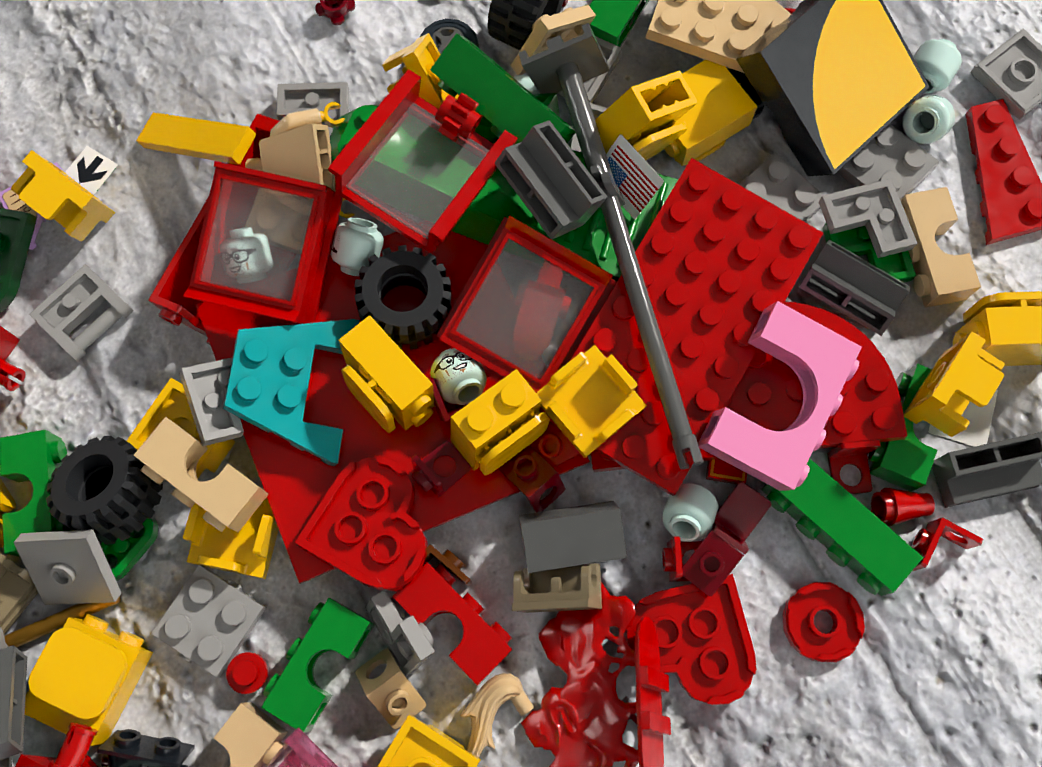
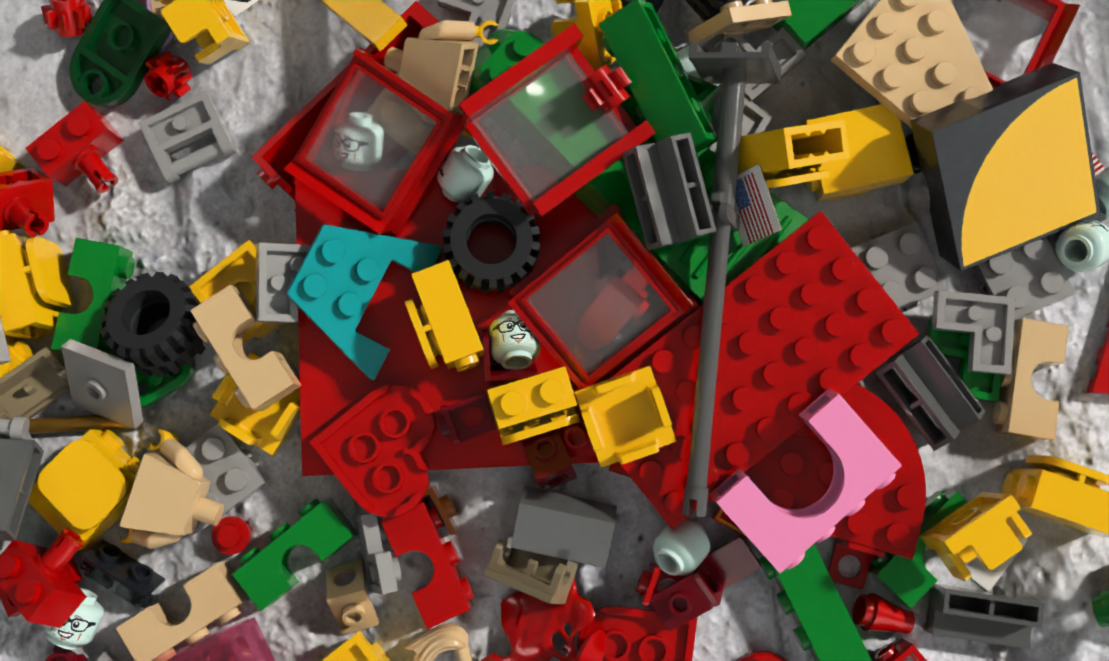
camera: 25 degrees right, 10 degrees up
none -> tan torso [119,429,224,549]
none -> red gear [144,51,193,101]

